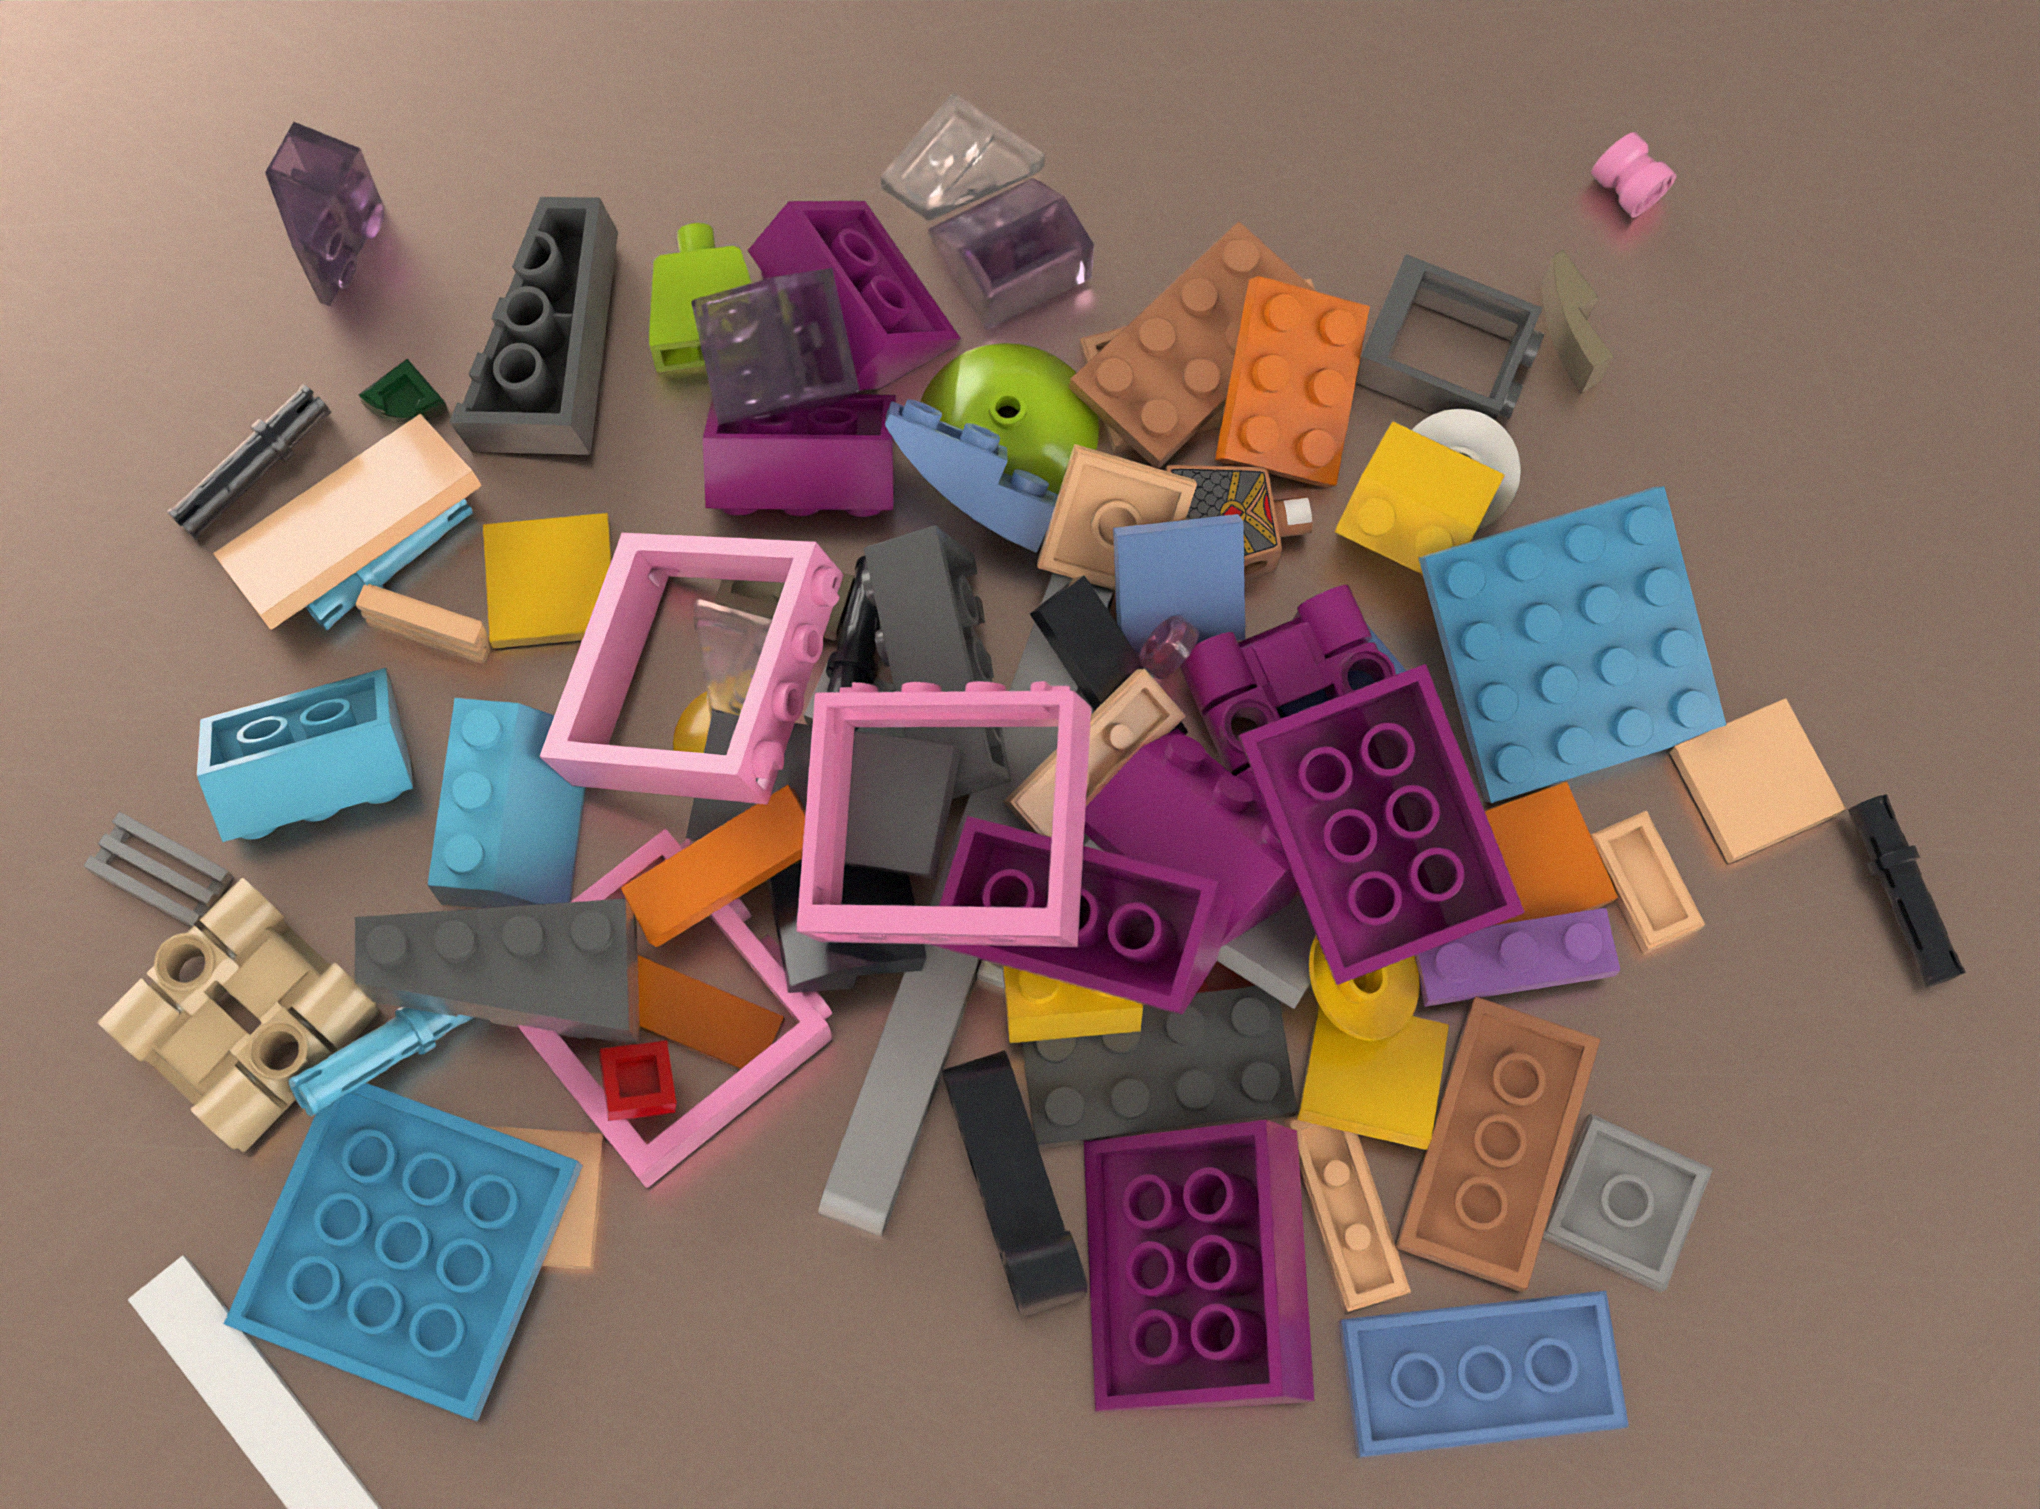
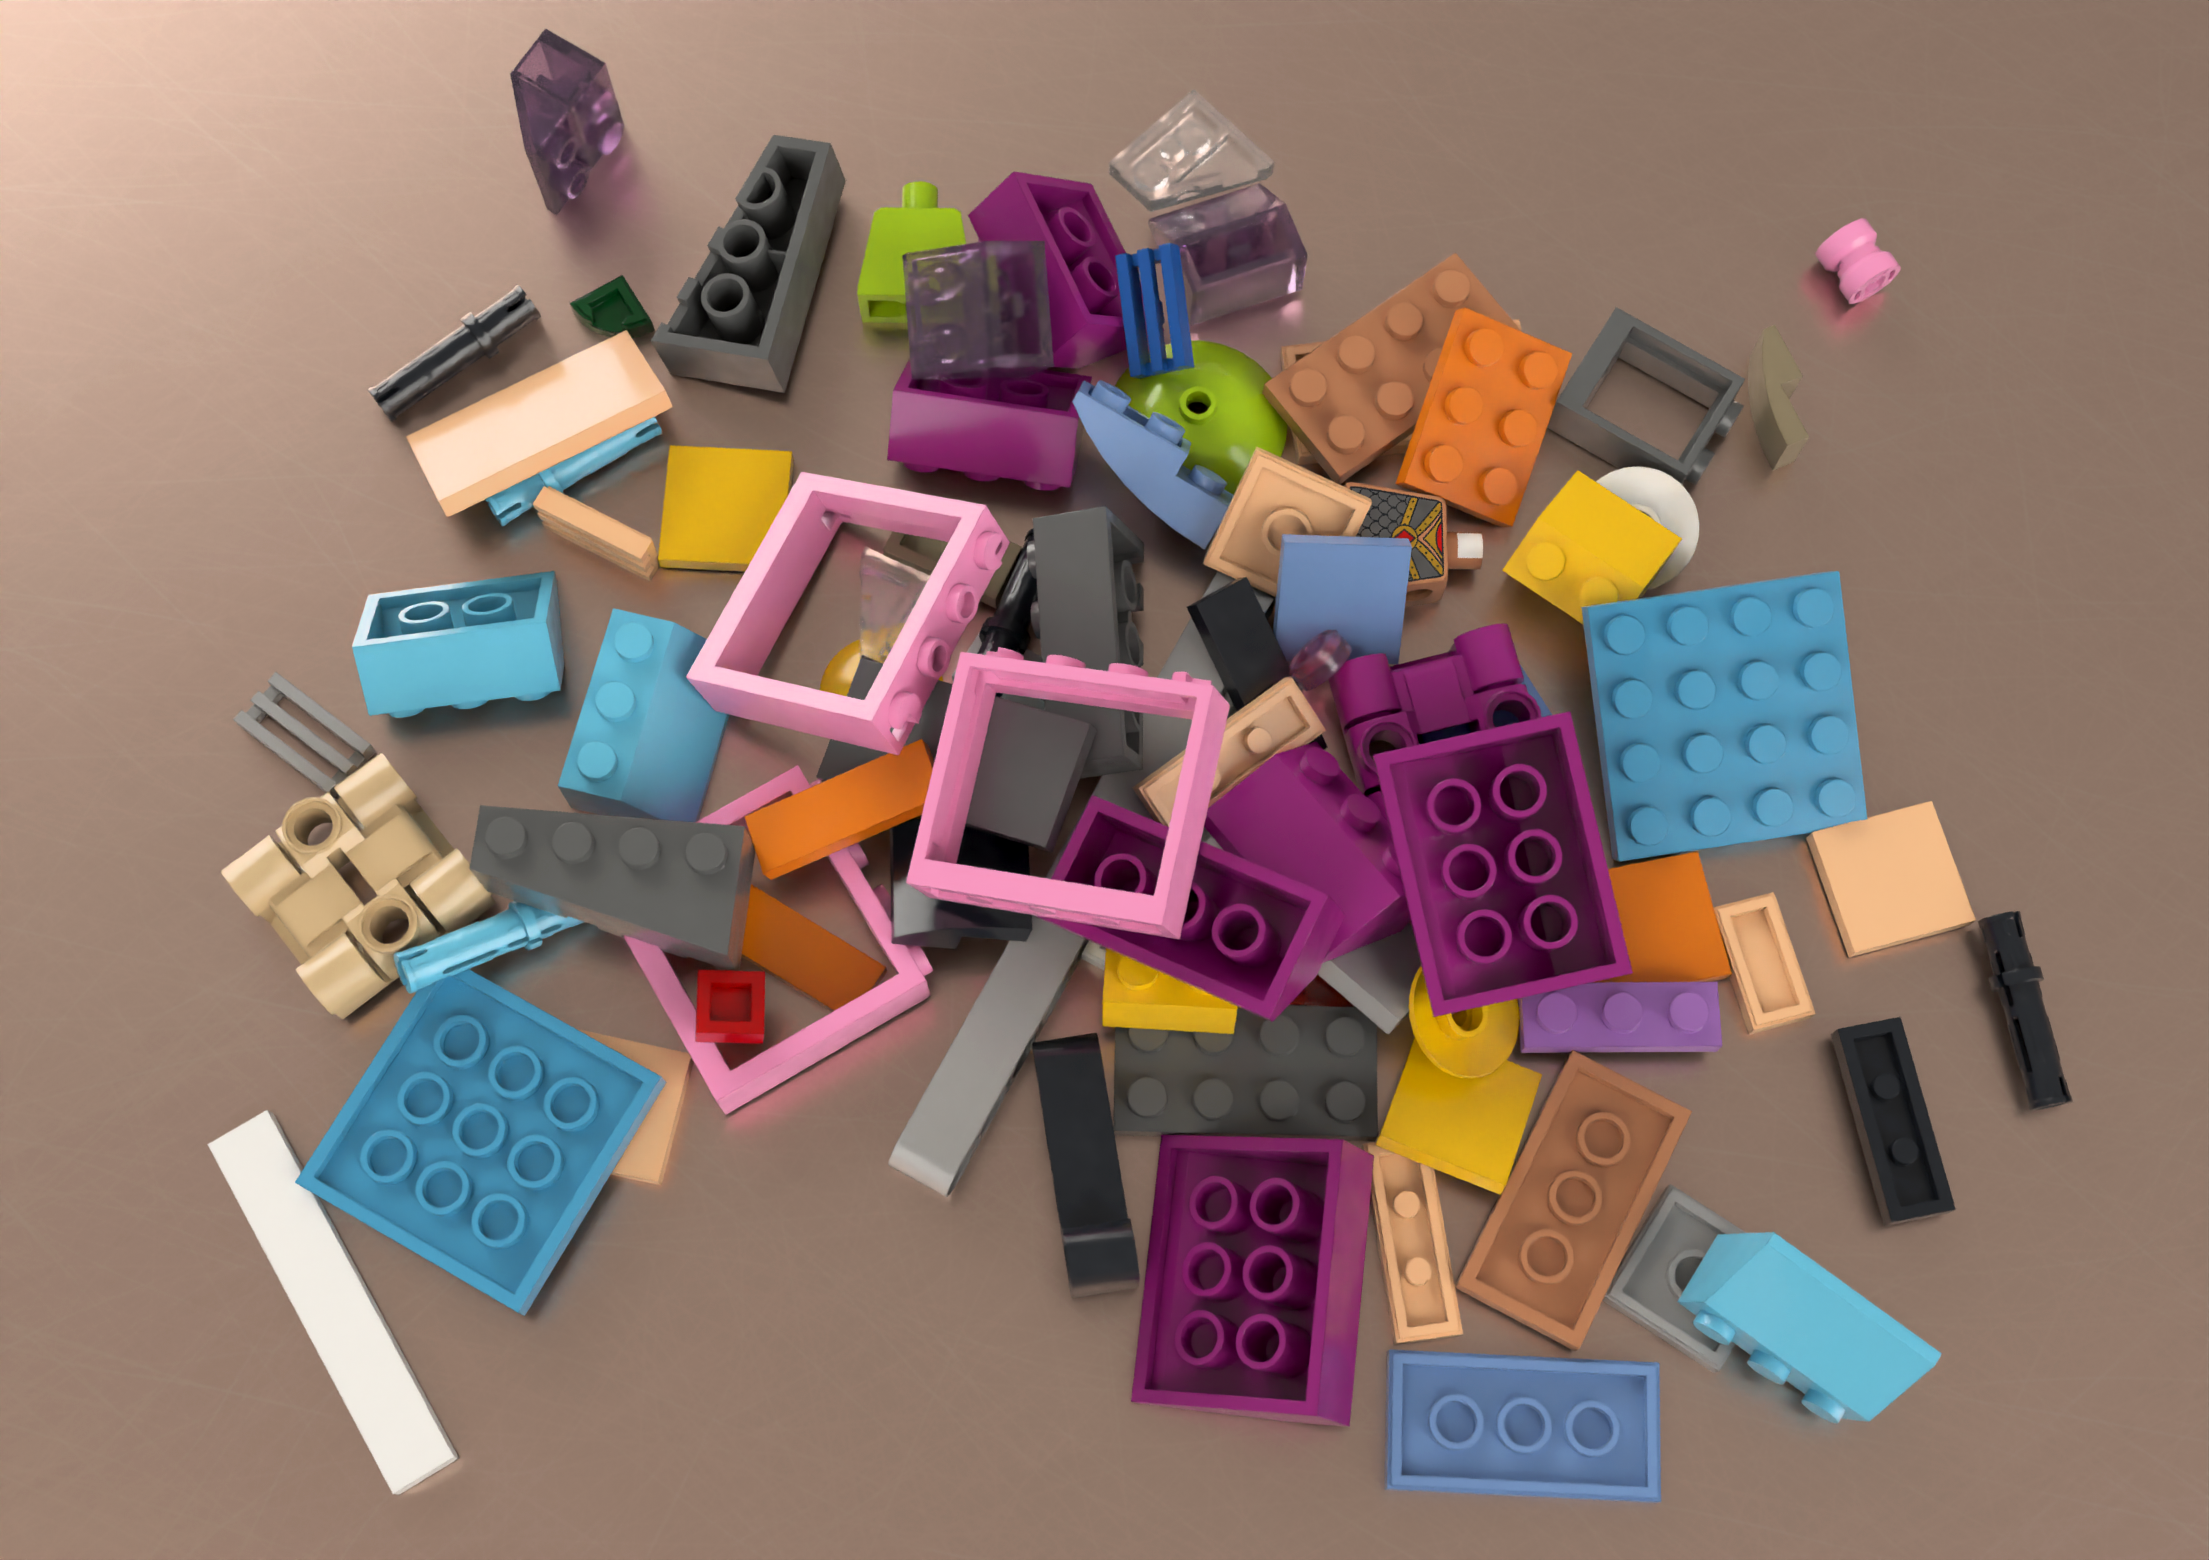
camera: 10 degrees right, 0 degrees up
none -> blue tile [1115,243,1194,379]
none -> medium azure slope [1677,1232,1942,1424]
none -> black plate [1831,1017,1956,1226]

